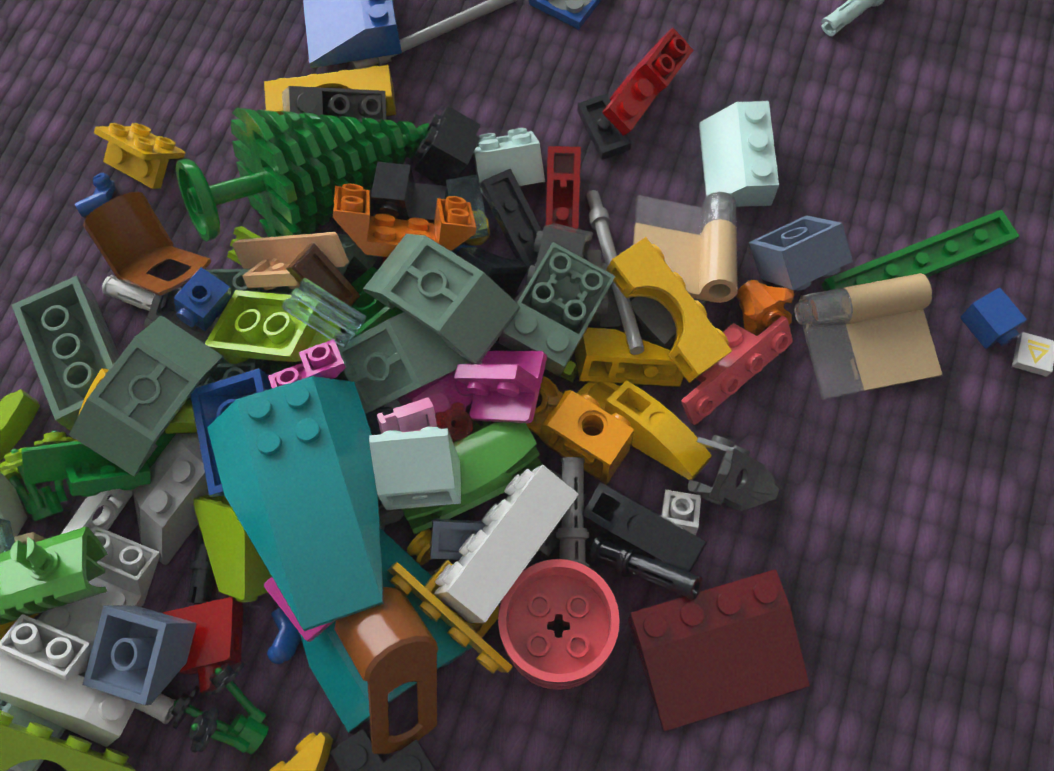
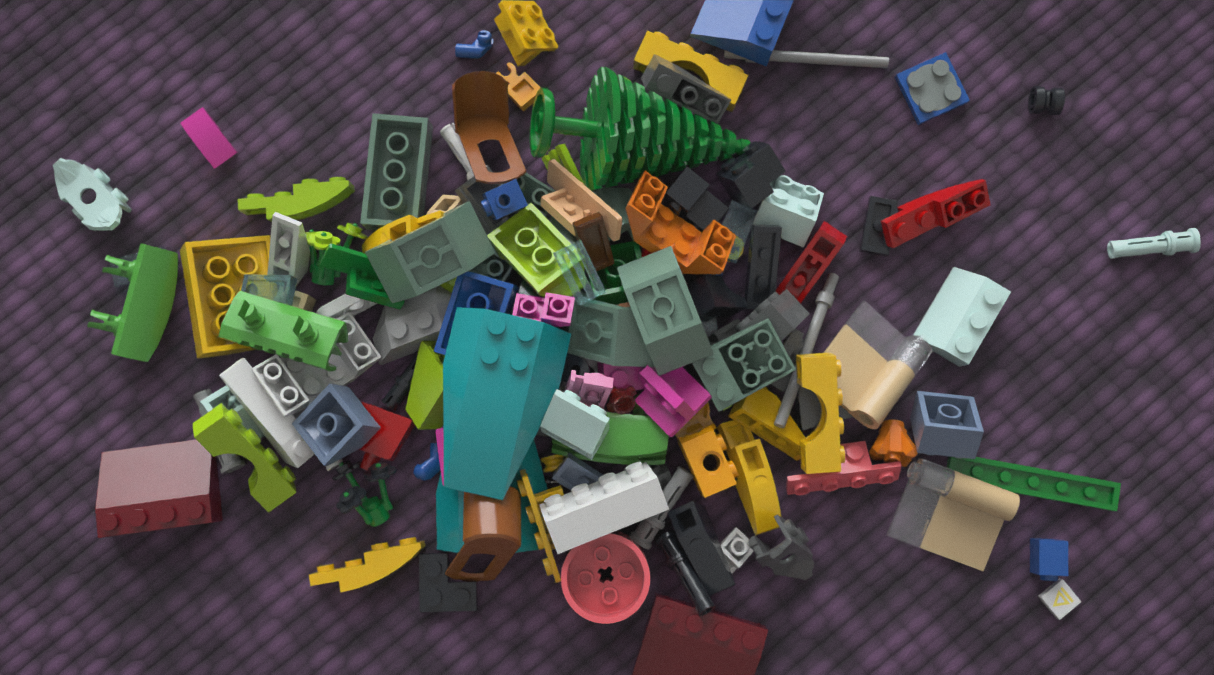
camera: 35 degrees right, 15 degrees up
none -> light orange plate [496,62,541,112]

